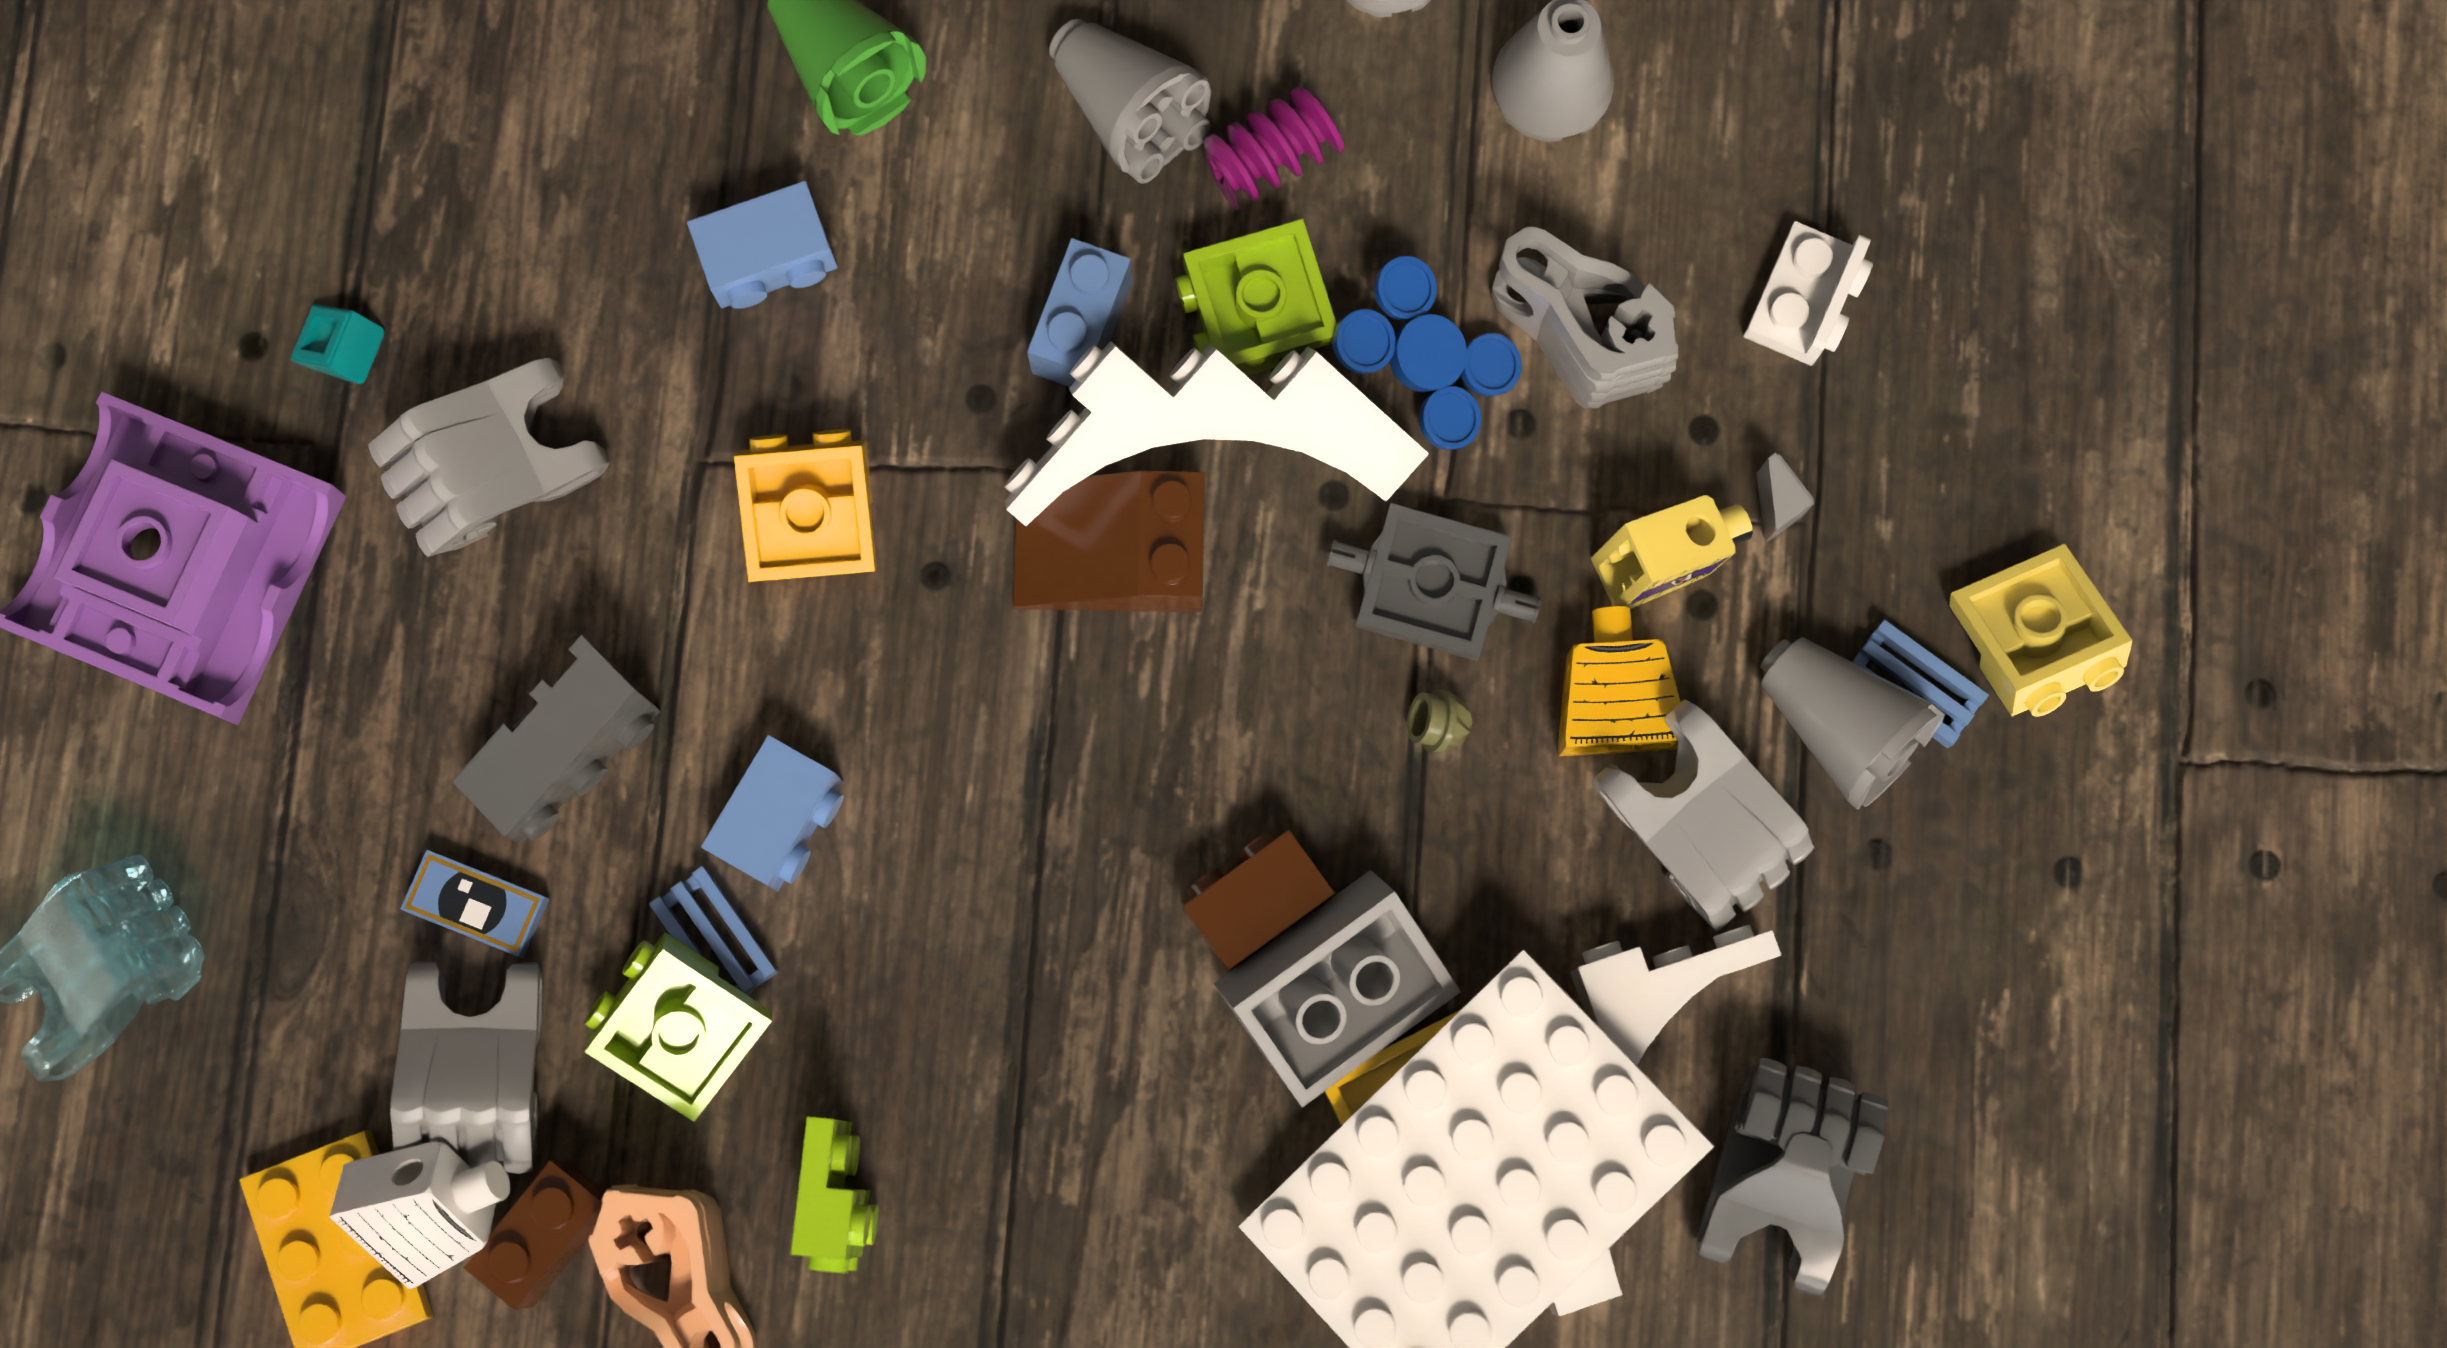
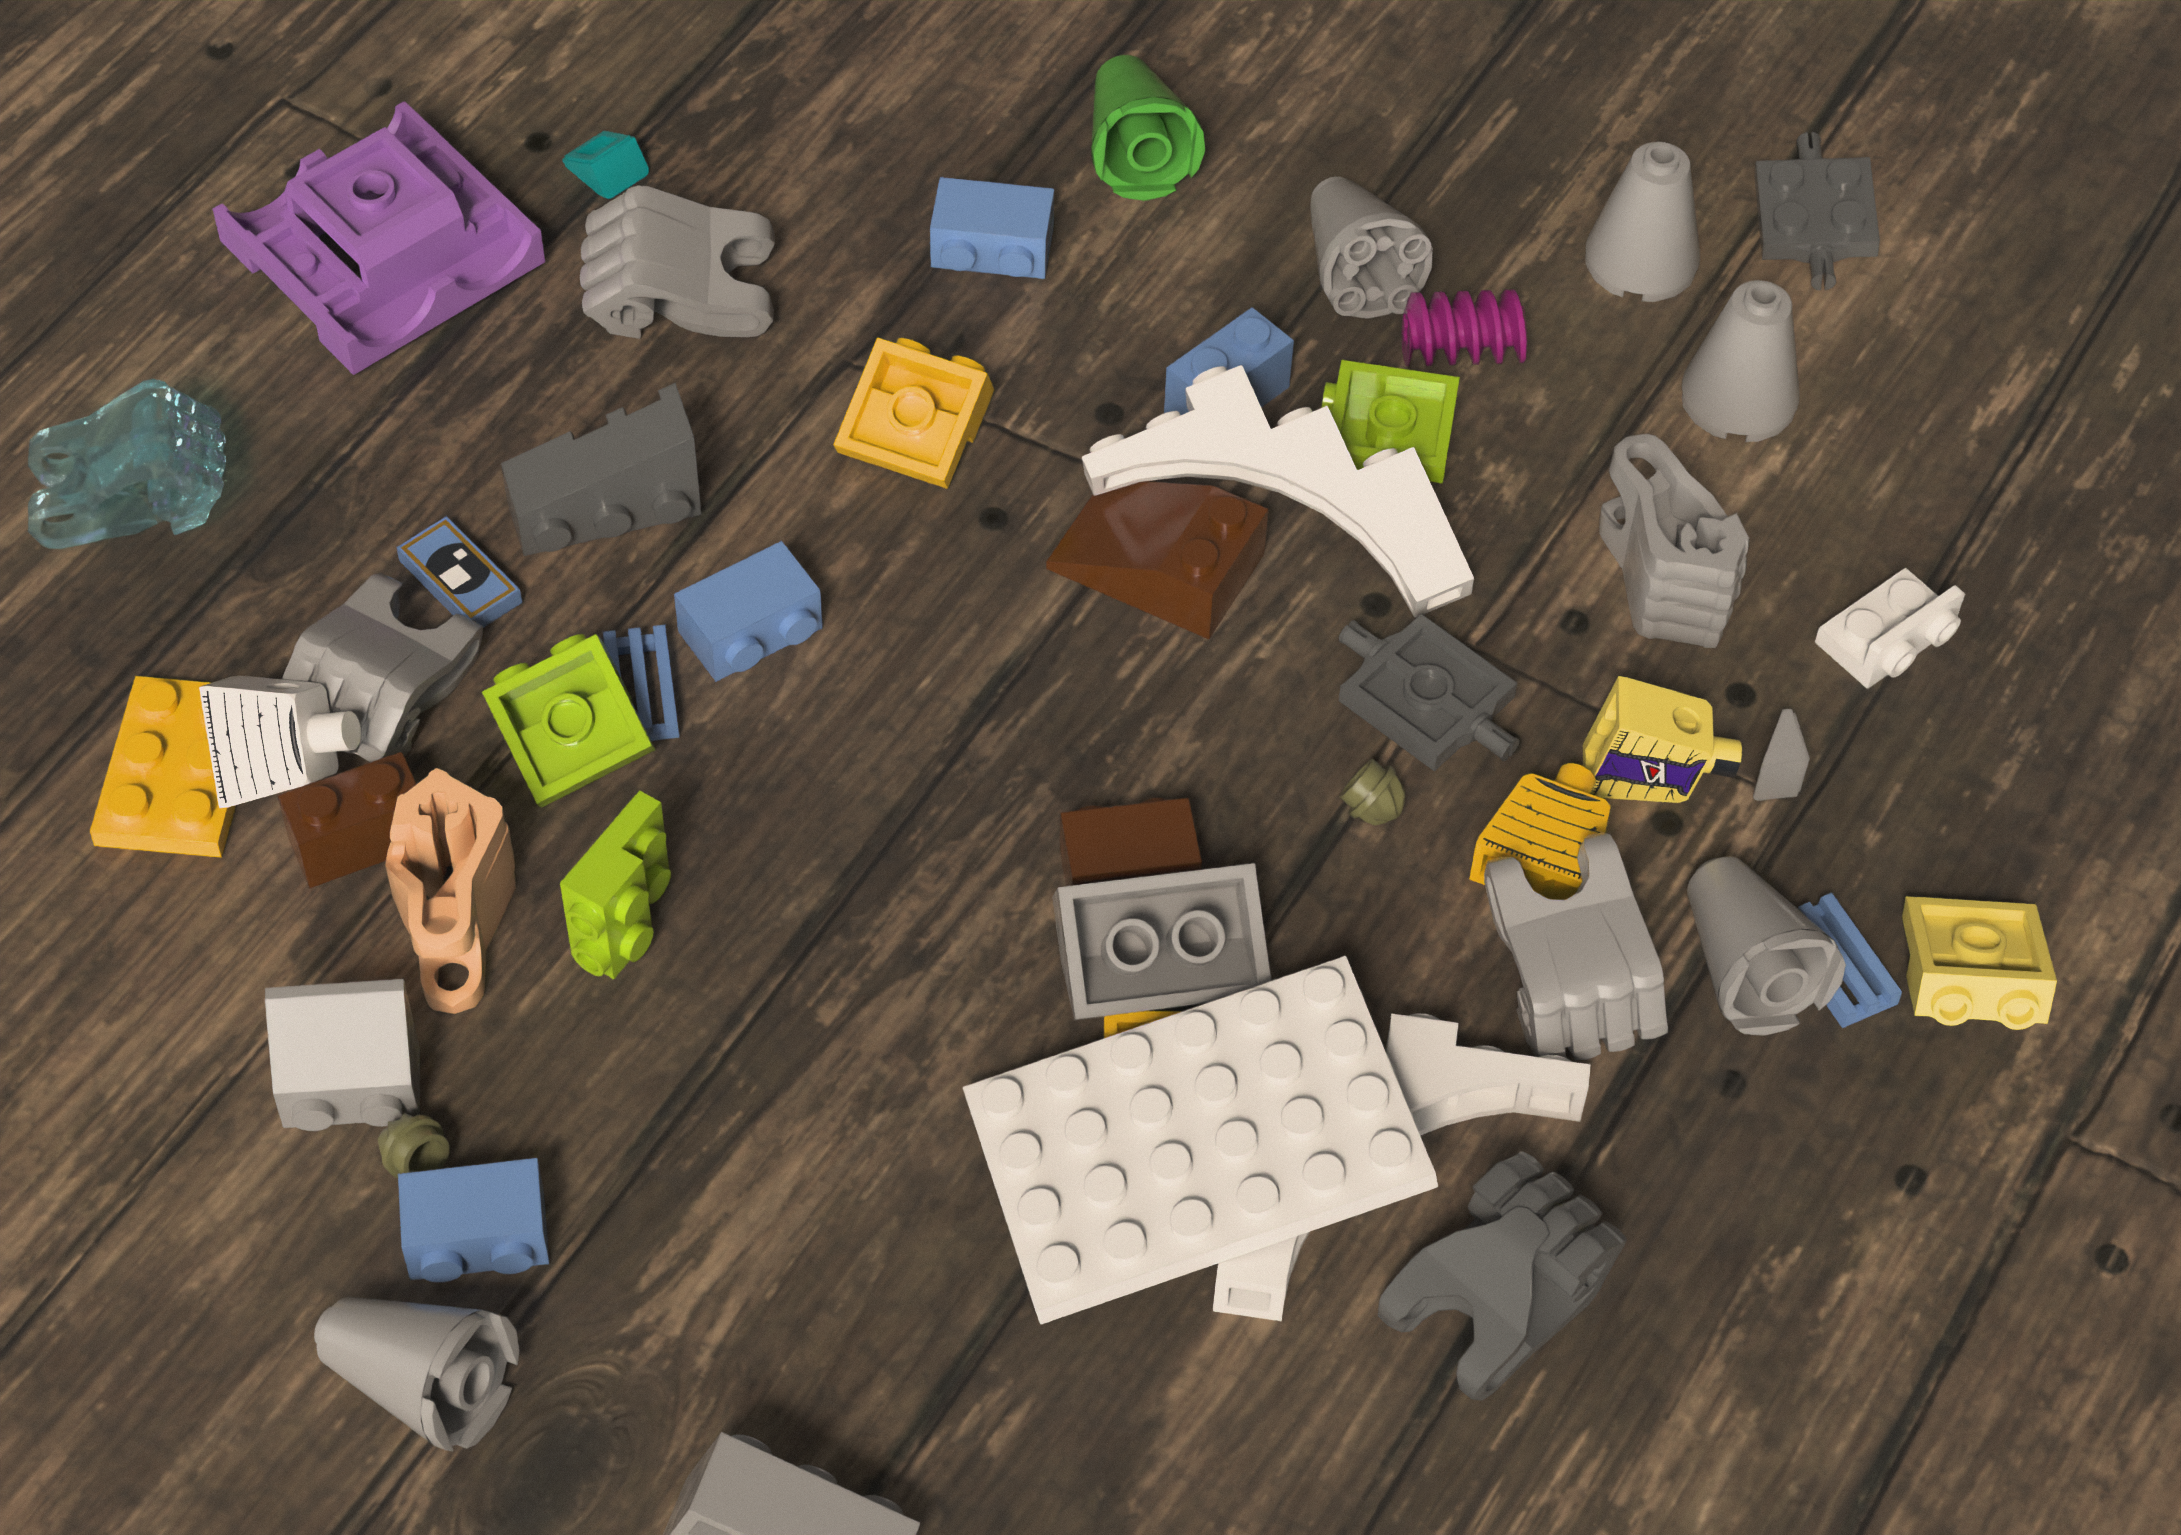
camera: 25 degrees right, 25 degrees down
blue piece [1332,256,1522,450] -> none

